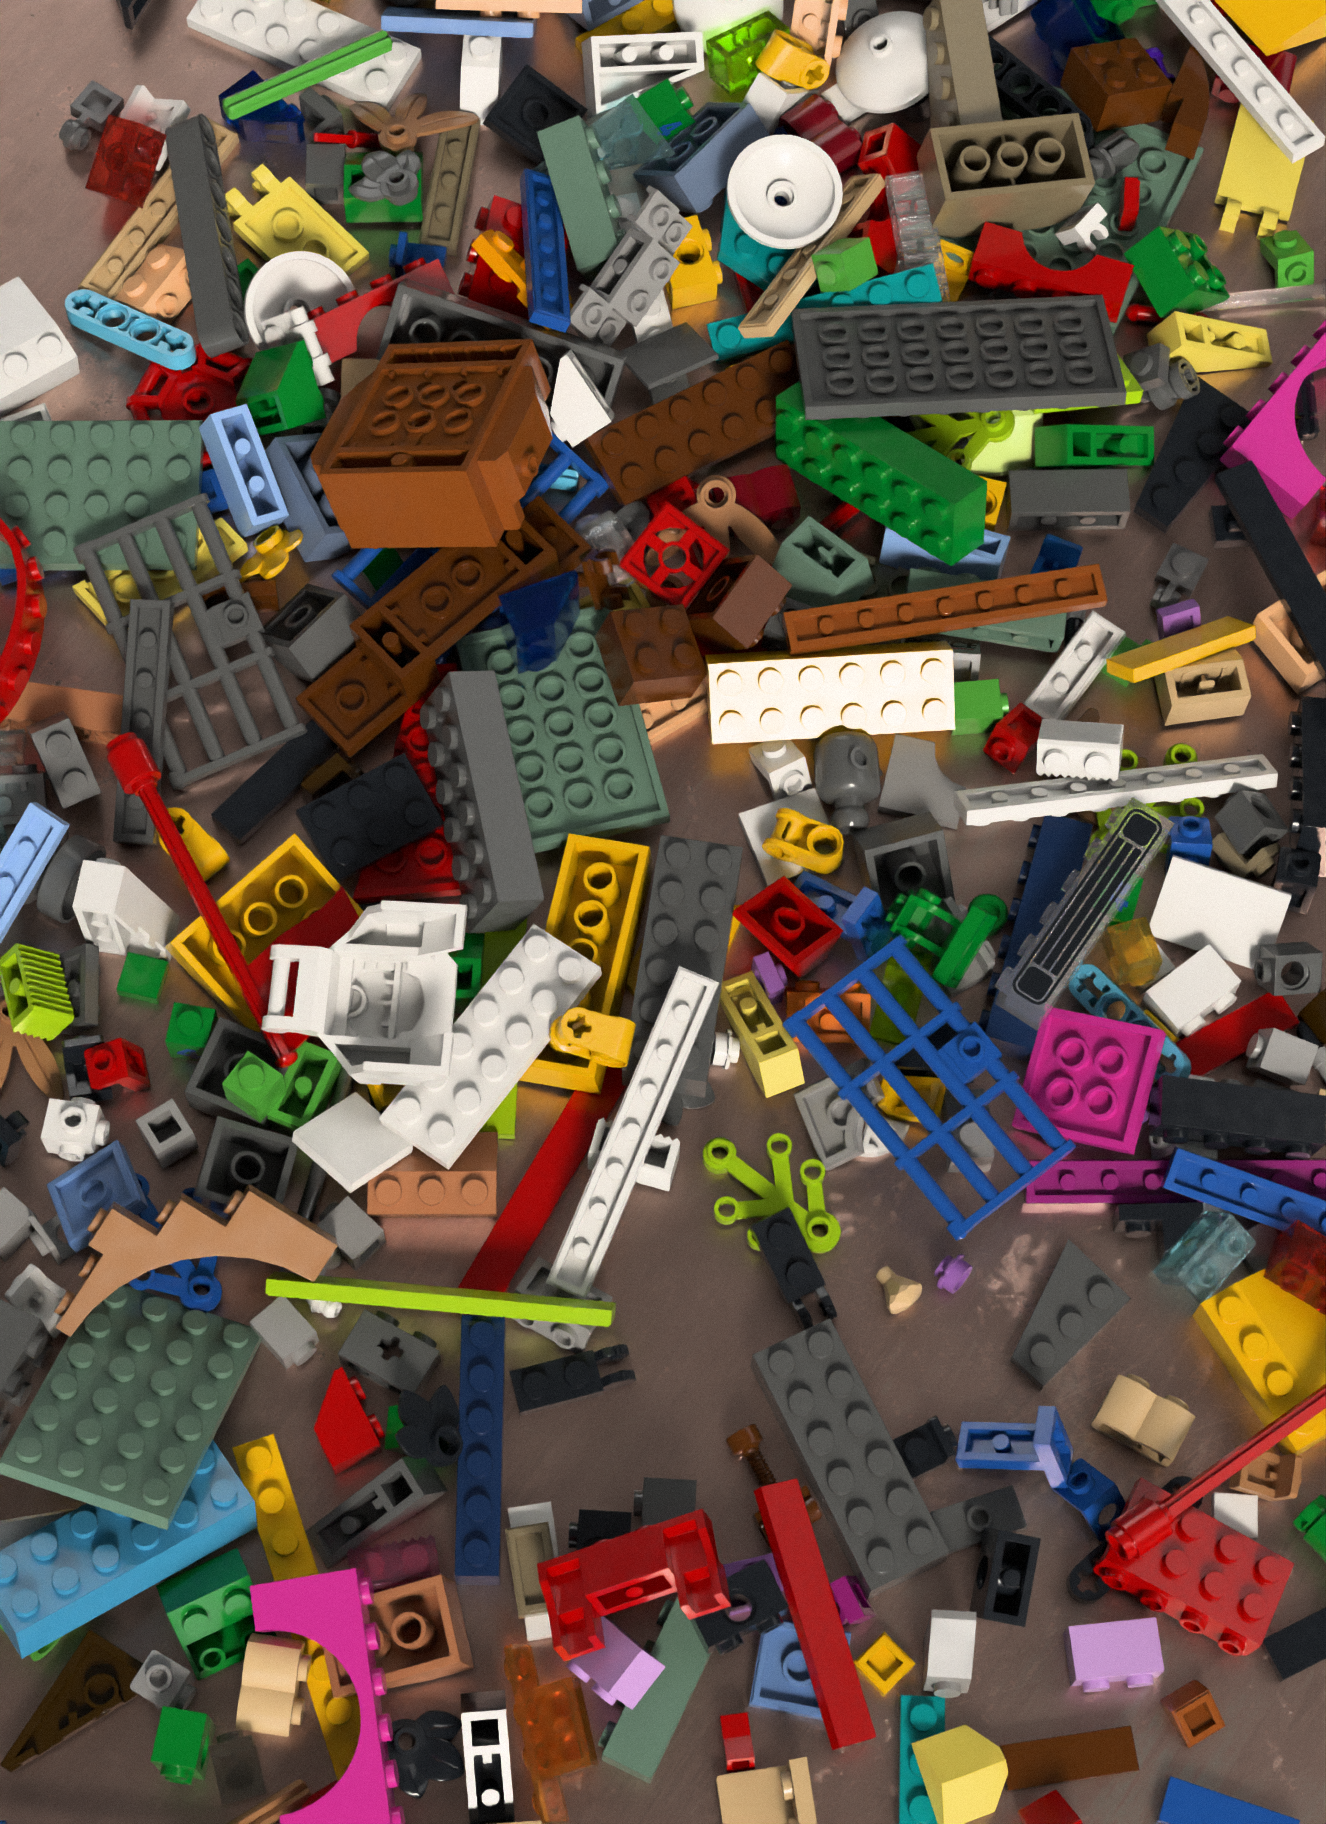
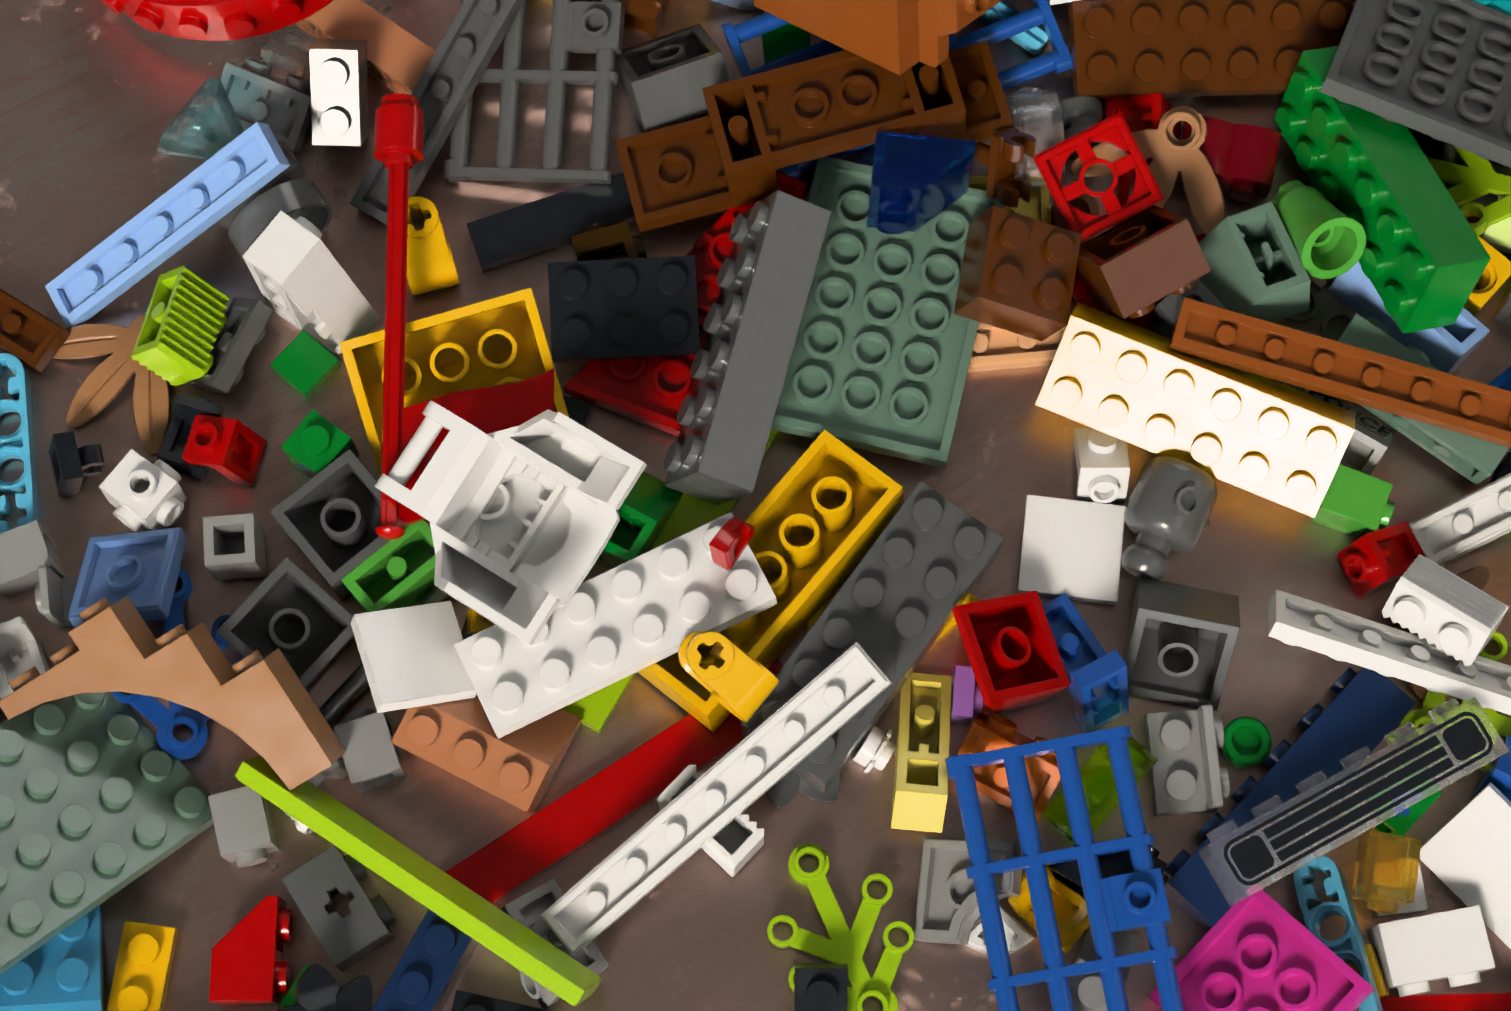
camera: 30 degrees right, 5 degrees up
bright green brick [222,1051,286,1123] -> none
yellow piece [762,808,844,874] -> none
light grey tile [877,733,966,830] -> none
green tile [885,887,998,989] -> none
none -> red tile [709,517,755,570]
none -> bright green plant [1270,180,1366,279]

